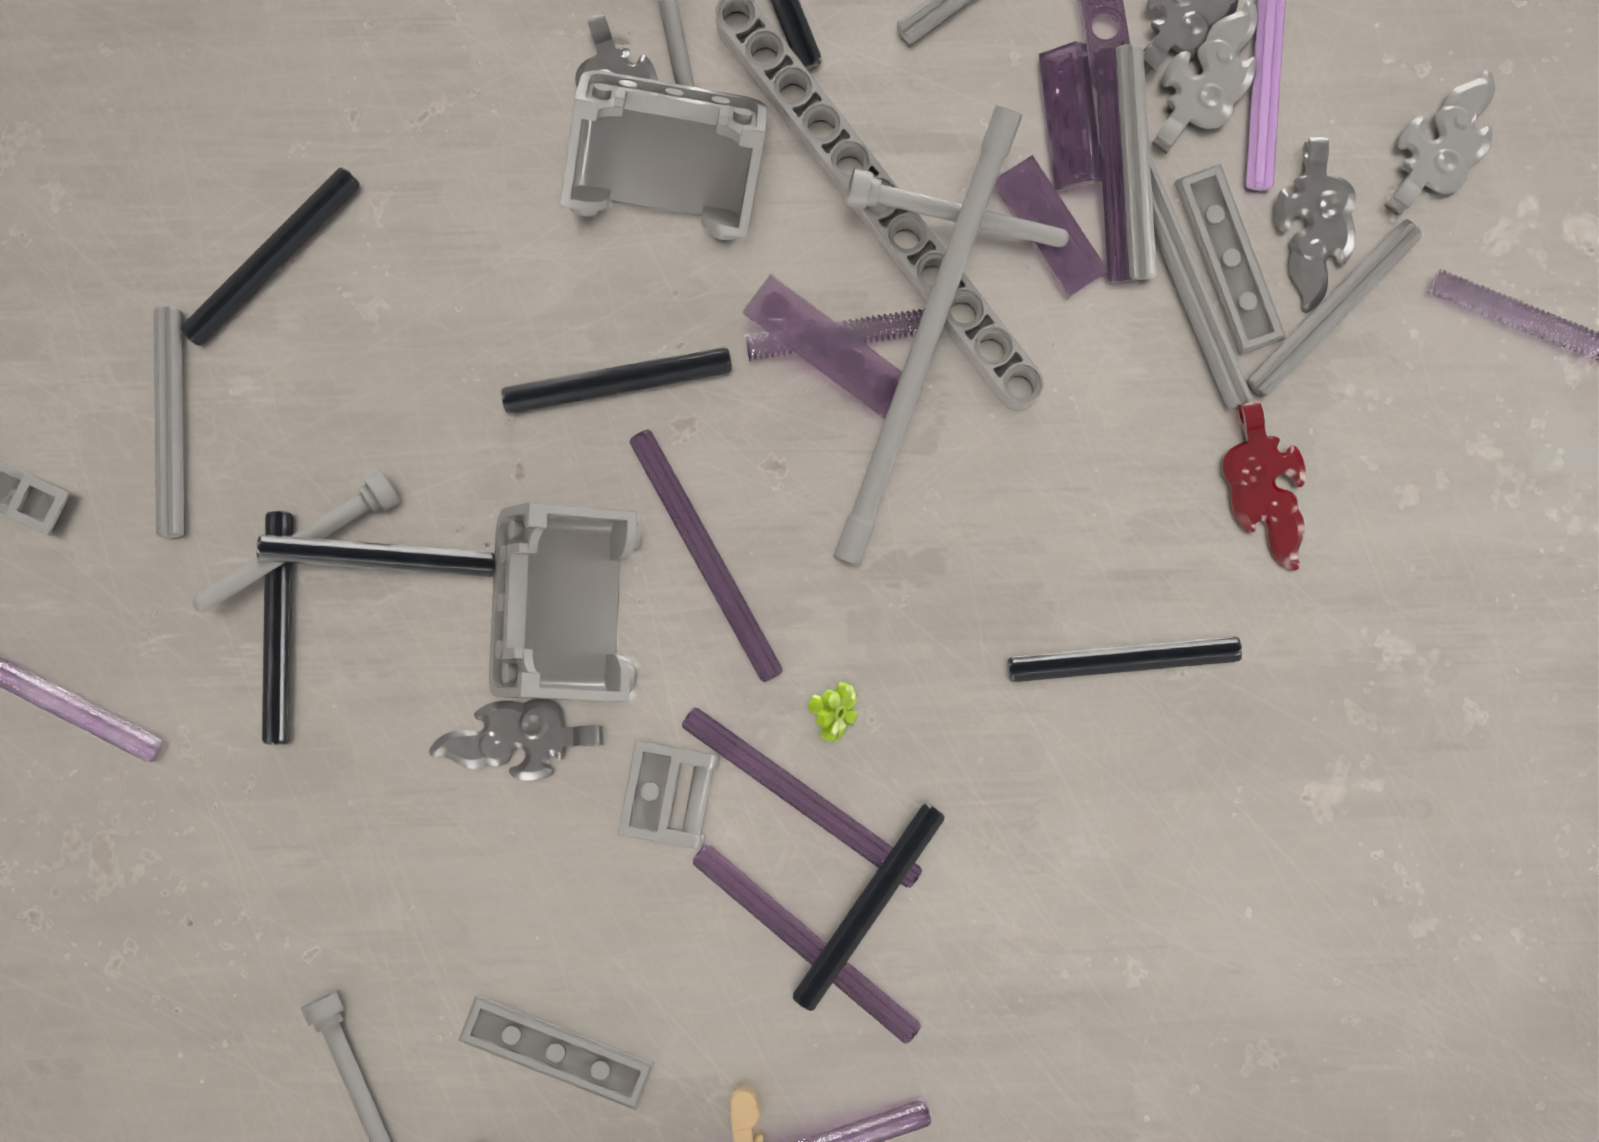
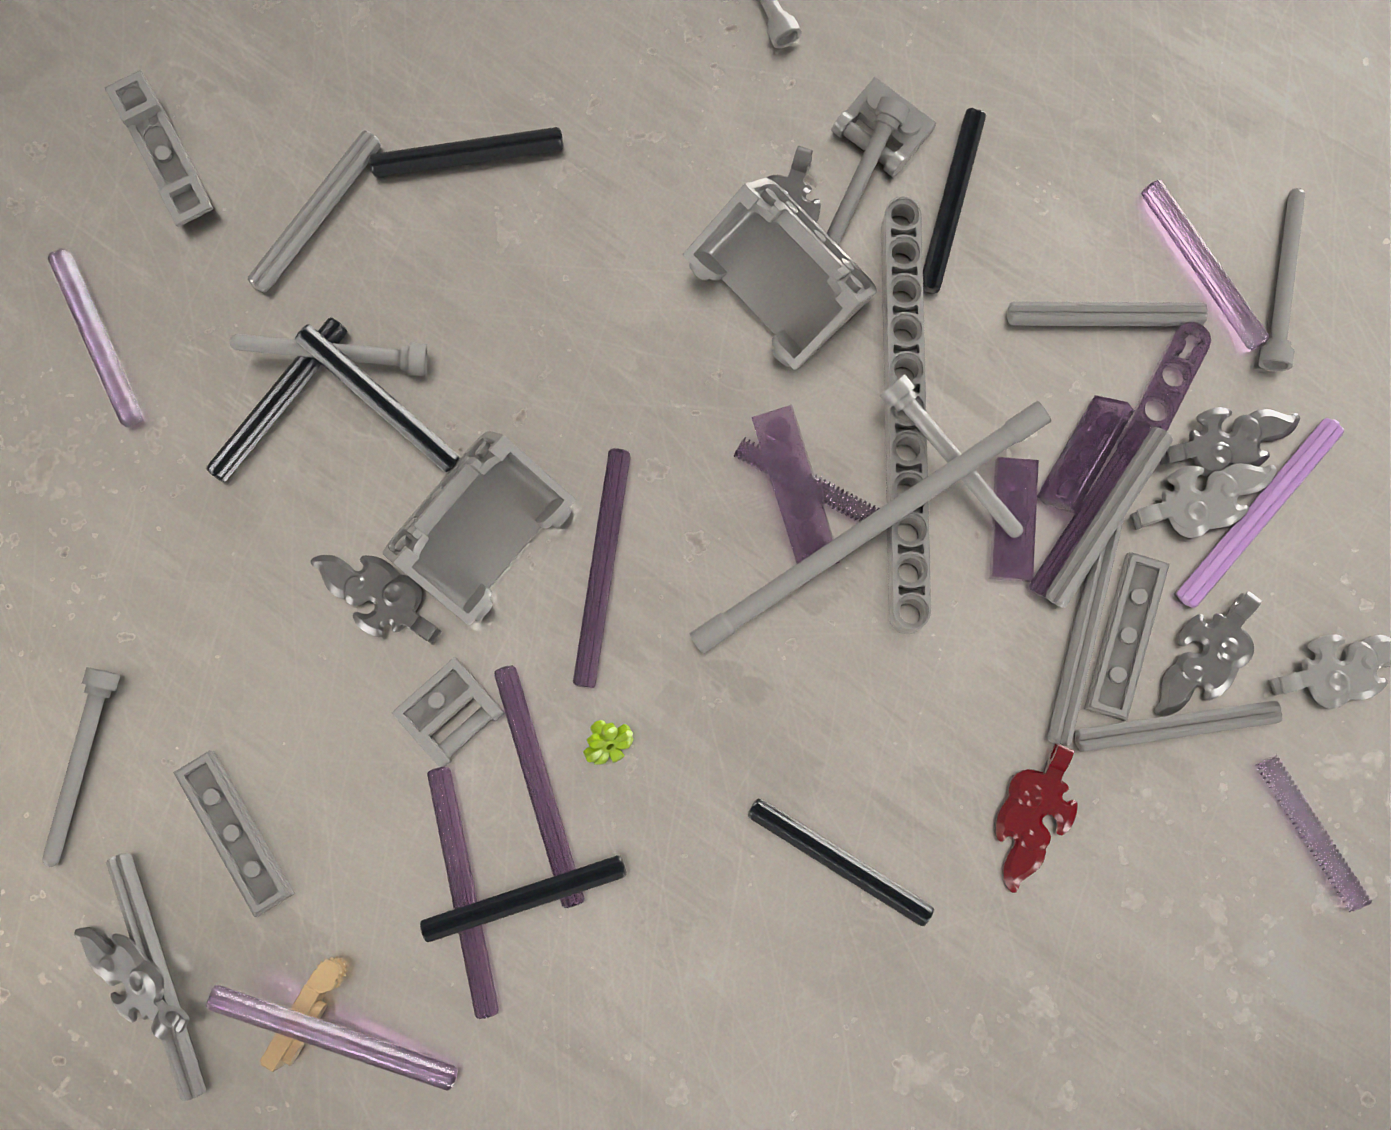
camera: 40 degrees right, 5 degrees down
black axle [501,346,732,413] -> none

